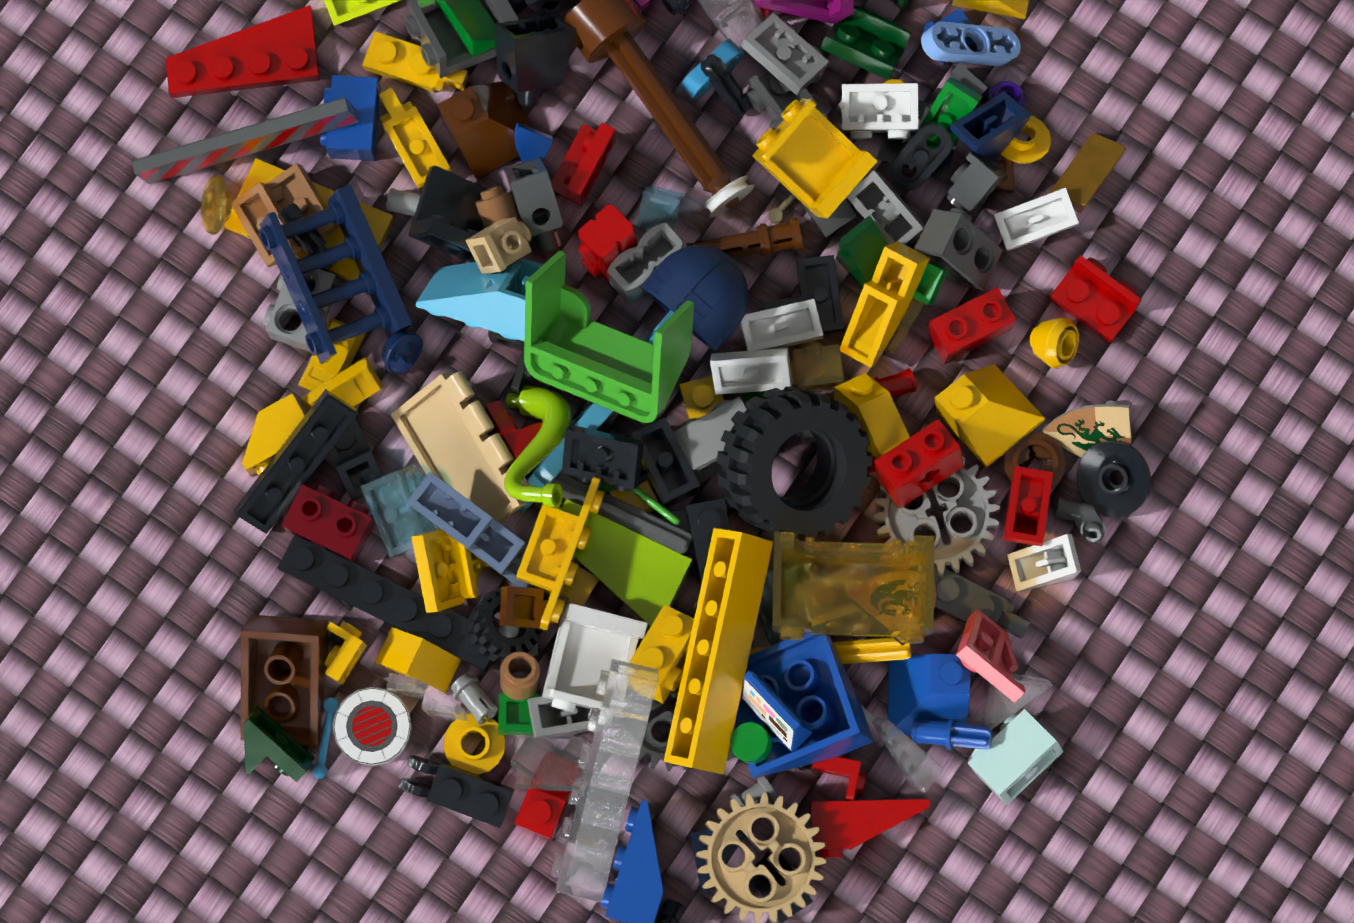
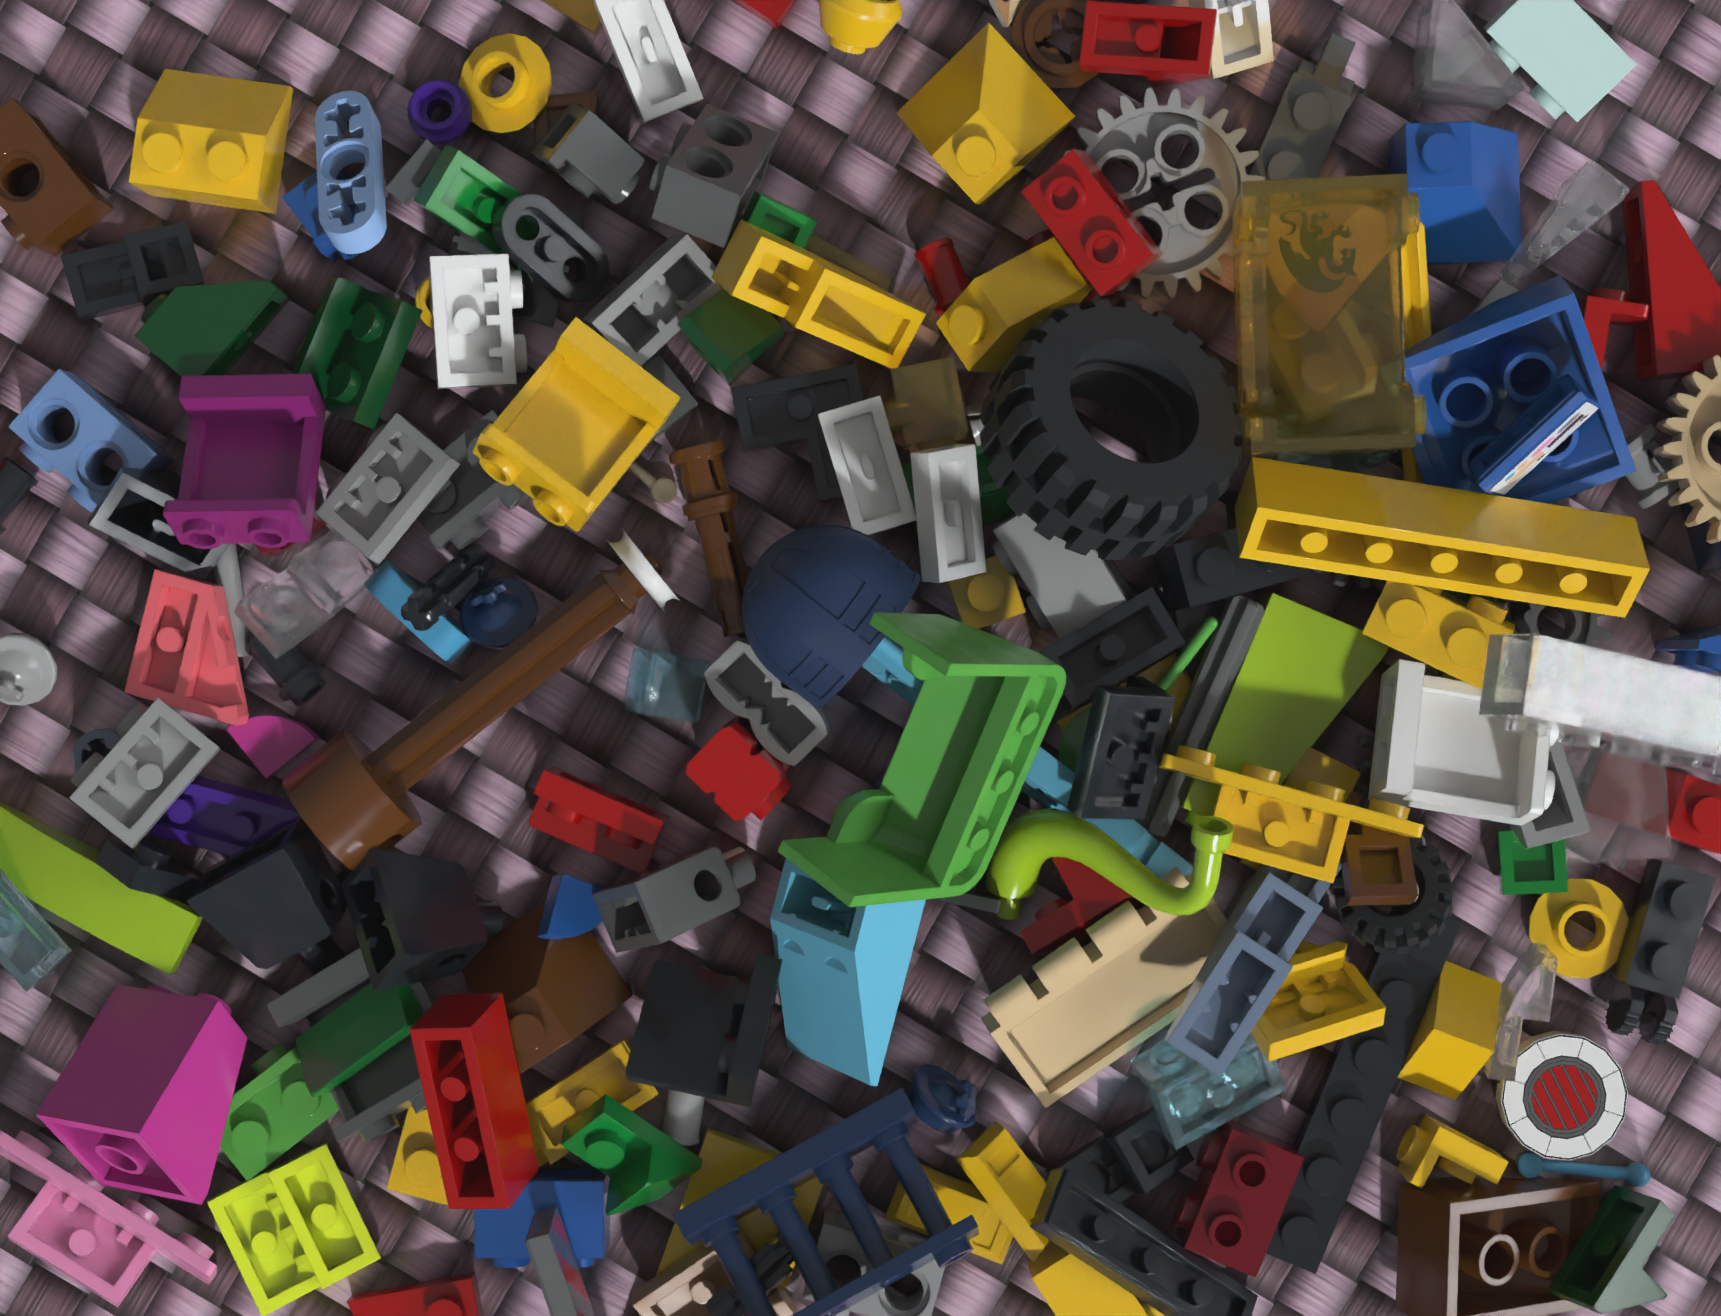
camera: 90 degrees left, 10 degrees up
light grey pin [451,673,498,724] -> none
tan brick [465,217,532,274] -> none
medium nougat brick [475,186,521,229] -> none
medium nougat brick [500,652,540,700] -> none
green tile [730,722,772,764] -> none
blue axle [912,718,992,750] -> none
red brick [926,287,1016,364] -> none
dark blue slope [950,91,1031,161] -> none
coral wing [956,609,1026,703] -> none
none -> red brick [409,992,539,1209]
none -> dark blue hat [460,577,538,650]
none -> green slope [561,1094,702,1216]

